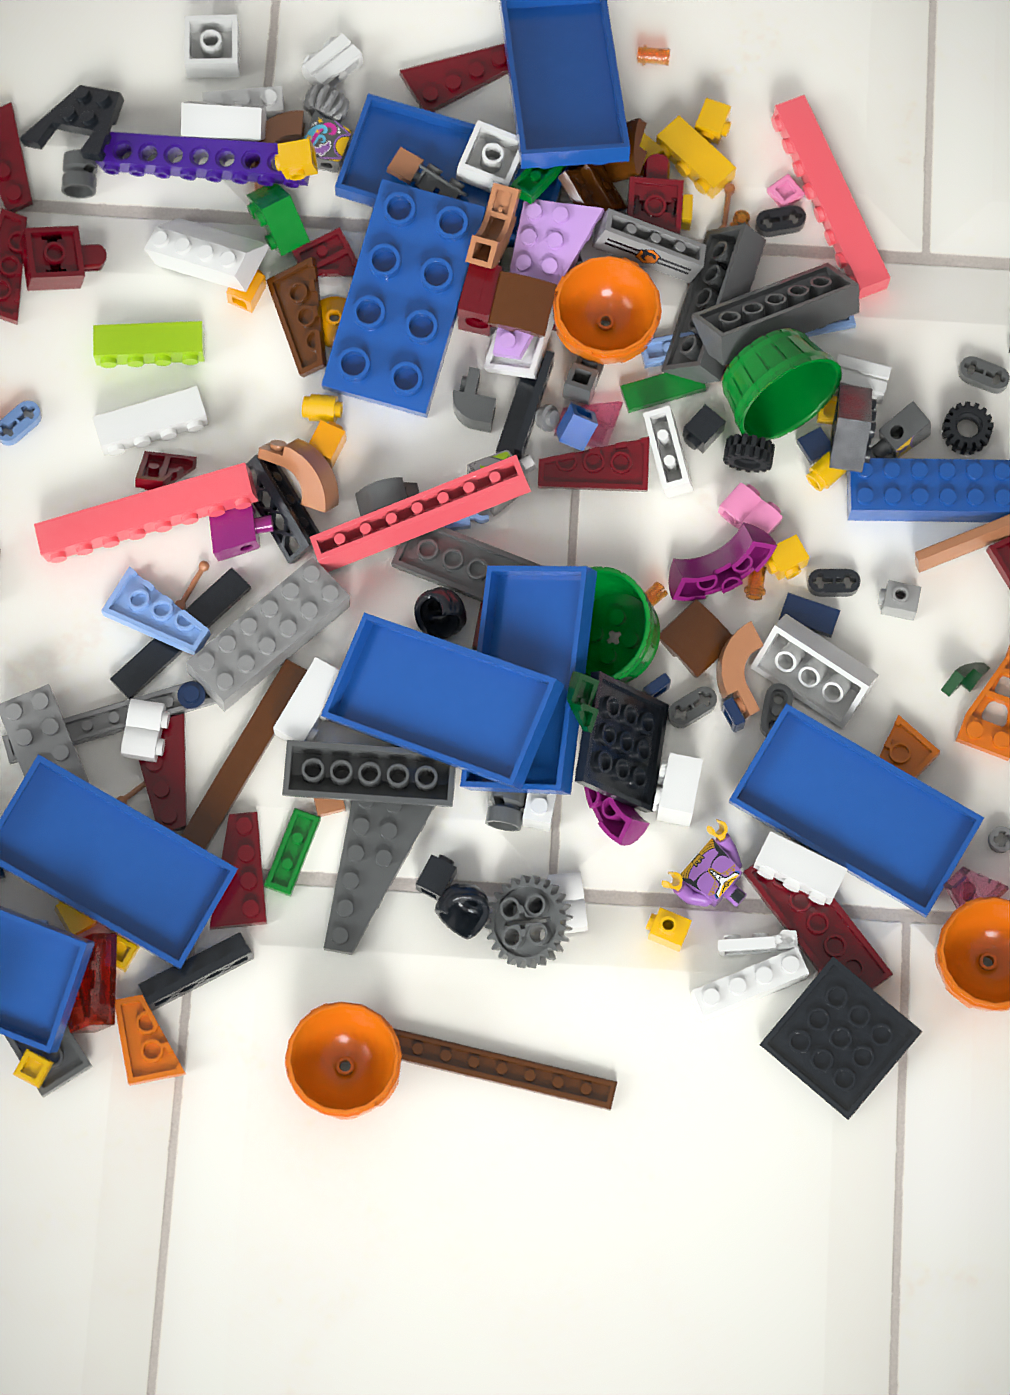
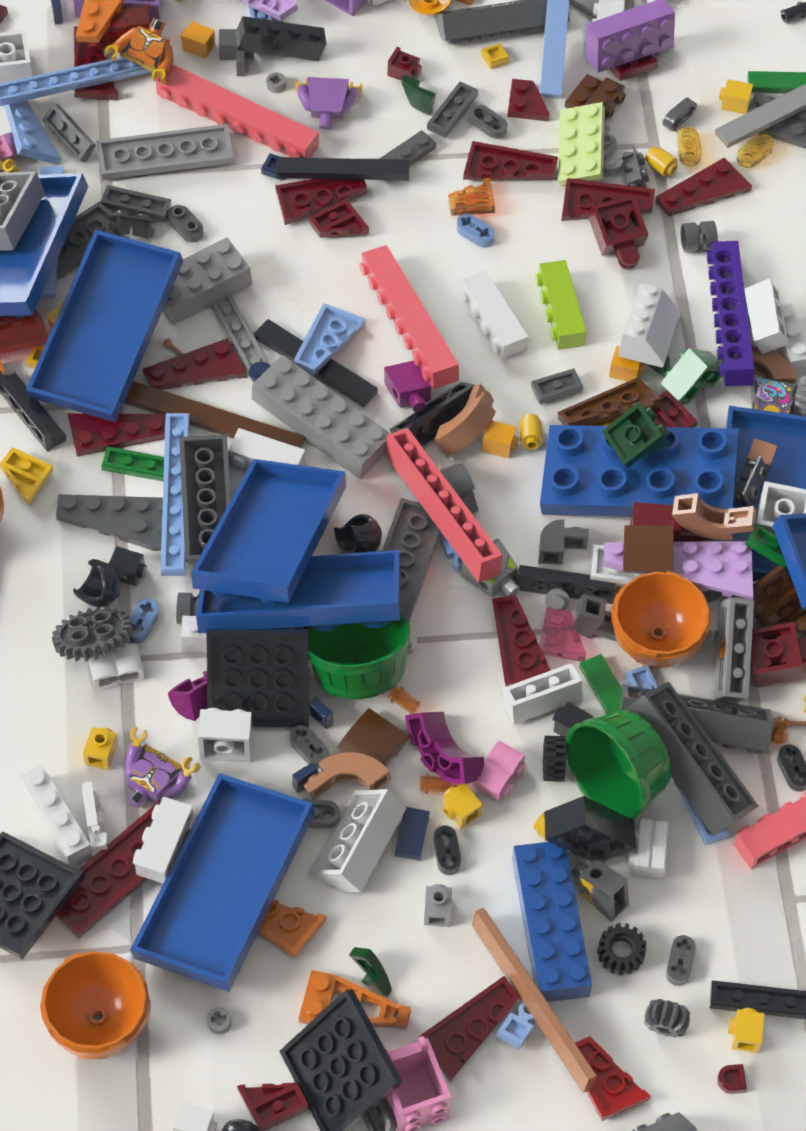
camera: 80 degrees right, 15 degrees down
black wing [20,85,124,162] -> none
white brick [121,699,170,762] -> none
dark red wing [135,451,197,491] -> none
nougat hinge [175,561,210,610] -> none
yellow brick [275,138,318,180] -> none
panel [556,403,598,451] -> none
dark green slope [567,671,599,733] -> none
yellow tile [681,194,693,230] -> none
clear pink wing [943,866,1009,909] -> none
none -> yellow wing [0,447,54,505]
none -> medium blue beam [129,598,159,643]
none -> light blue tile [161,413,190,576]
none -> dark grey plate [531,368,583,404]
none -> dark green plate [602,402,670,468]

